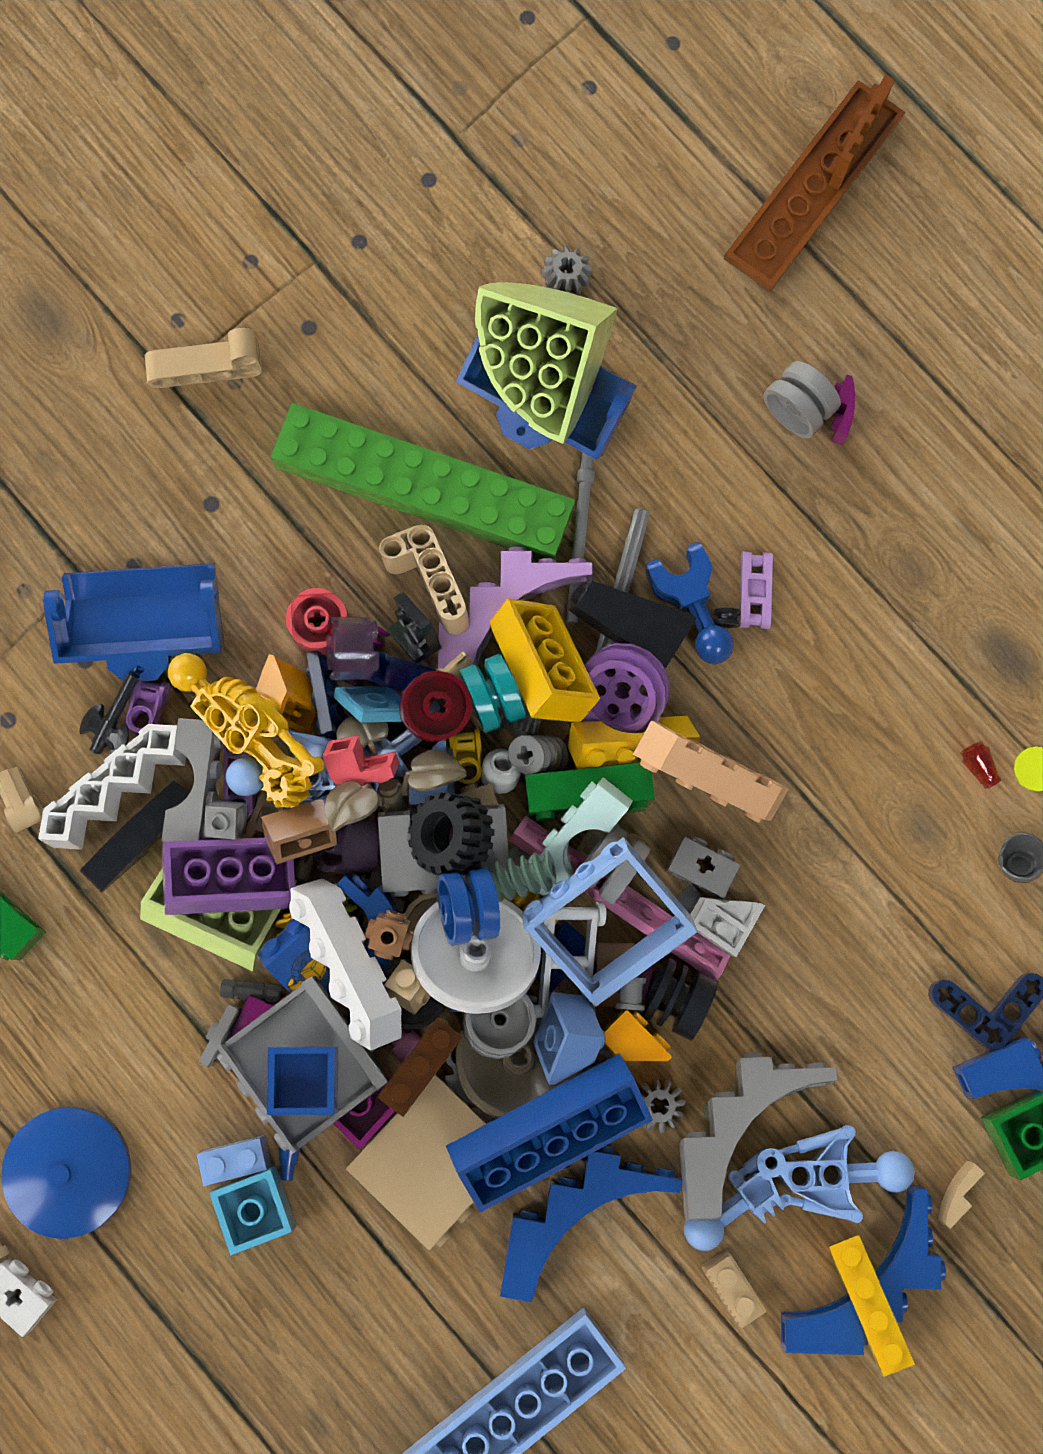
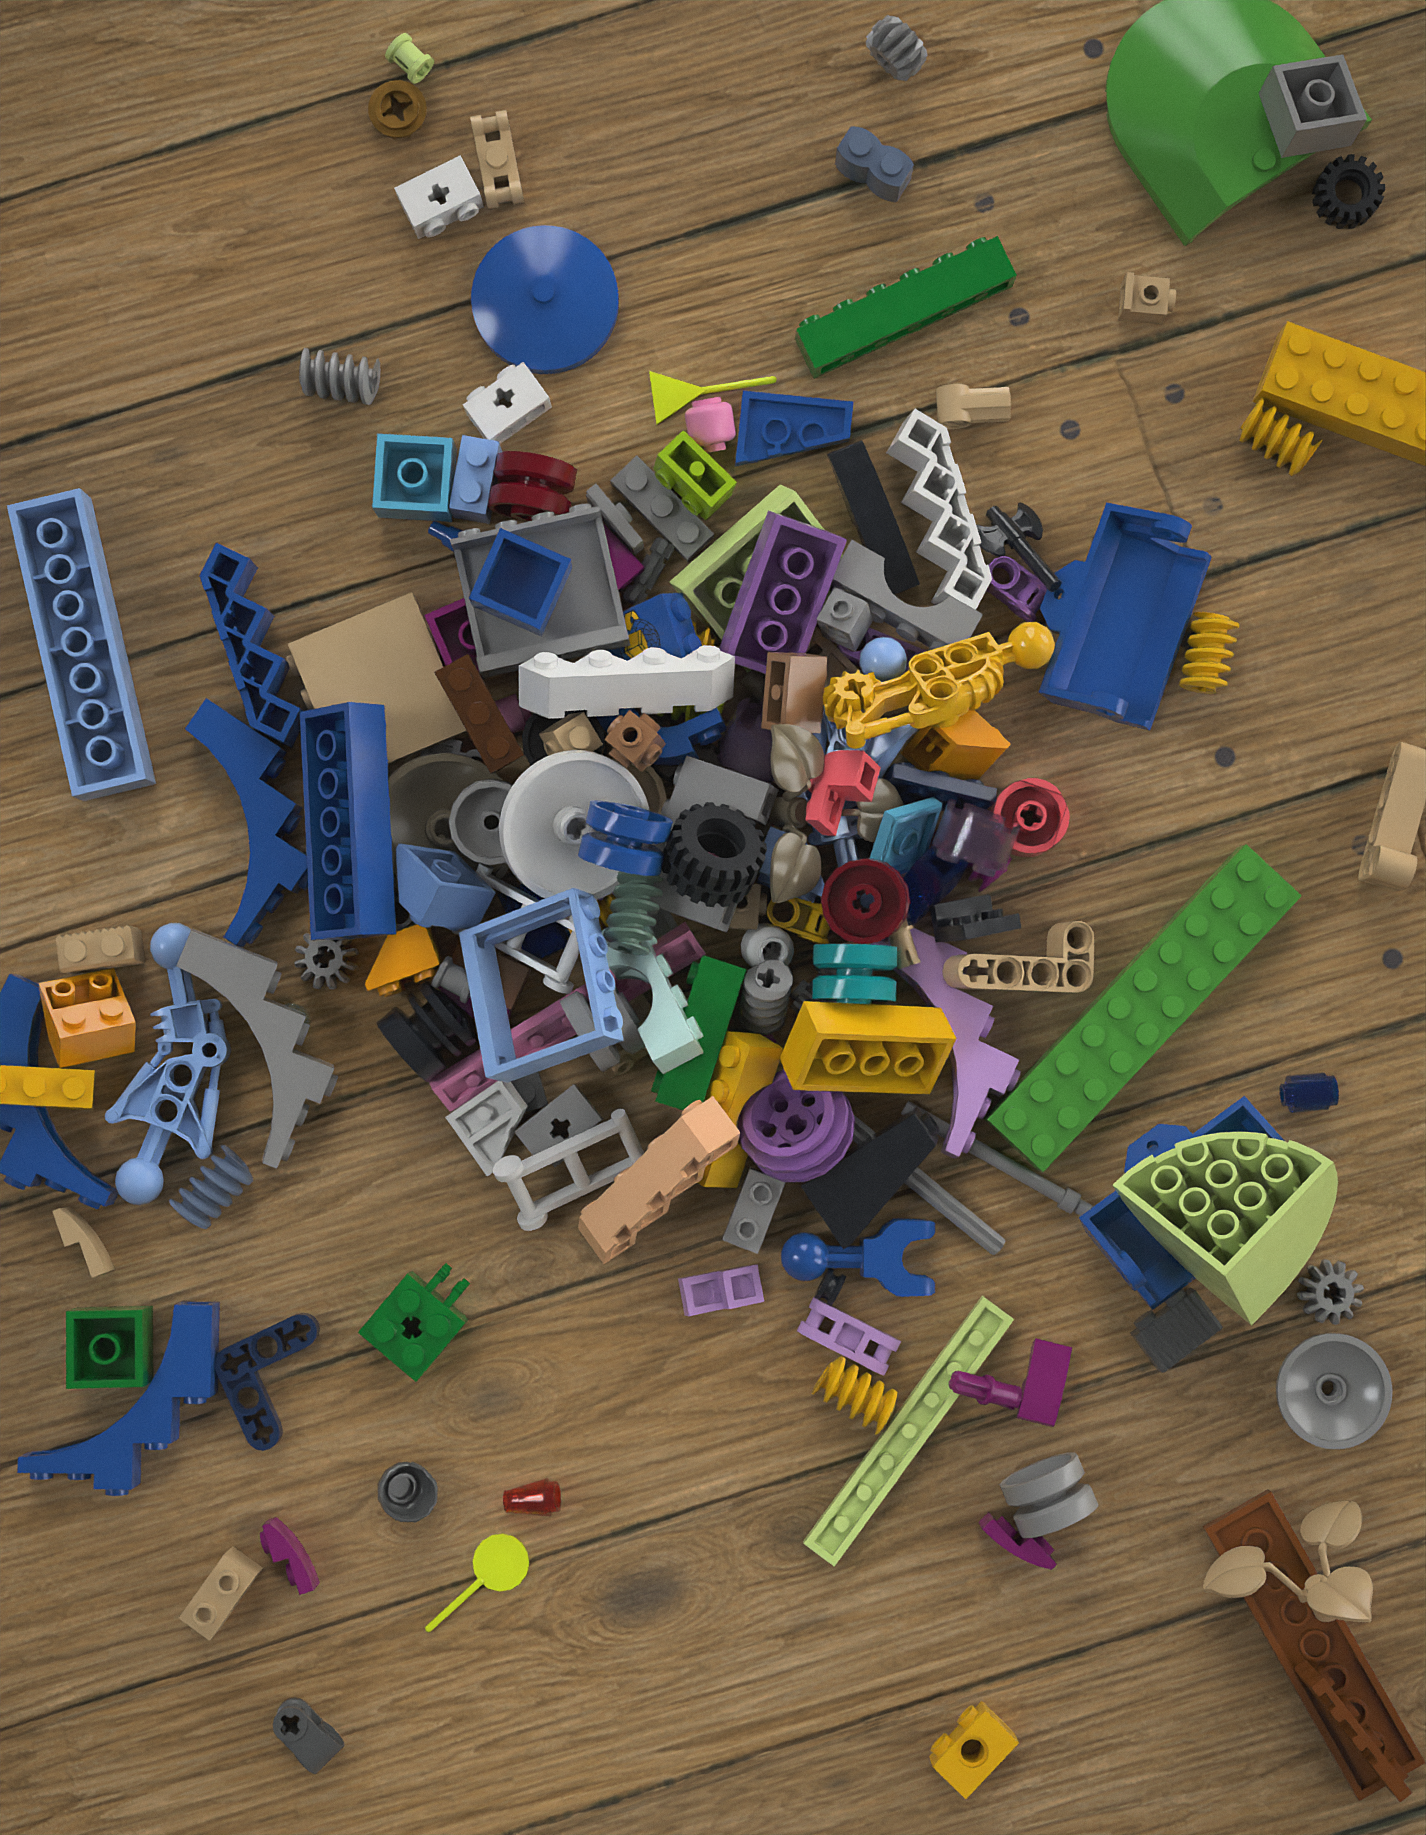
camera: 120 degrees right, 5 degrees up
none -> light orange slope [39,968,136,1068]
none -> sand blue piece [169,1145,253,1229]
none -> blue brick [199,543,303,748]
none -> light grey piece [299,348,381,405]
none -> green hinge [358,1263,470,1382]
none -> white brick [463,362,552,444]
none -> dark red wheel [488,451,577,522]
none -> white piece [492,1109,644,1231]
none -> light grey plate [610,456,714,562]
none -> neon yellow piece [649,371,777,425]
none -> lime brick [653,430,737,520]
none -> lavender slope [678,1264,764,1316]
none -> bright pink head [685,396,736,453]
none -> light grey brick [722,1167,785,1254]
none -> blue wing [735,390,853,467]
none -> yellowish green plate [803,1296,1014,1567]
none -> yellow piece [812,1356,897,1435]
none -> yellow brick [929,1701,1019,1799]
none -> magenta axle [948,1370,1022,1410]
none -> magenta slope [1016,1338,1072,1427]
none -> dark grey brick [1130,1288,1223,1373]
none -> yellow piece [1179,612,1240,694]
none -> tan plant [1203,1501,1373,1623]
none -> light grey dish [1276,1333,1392,1449]
none -> clear blue brick [1279,1072,1339,1113]

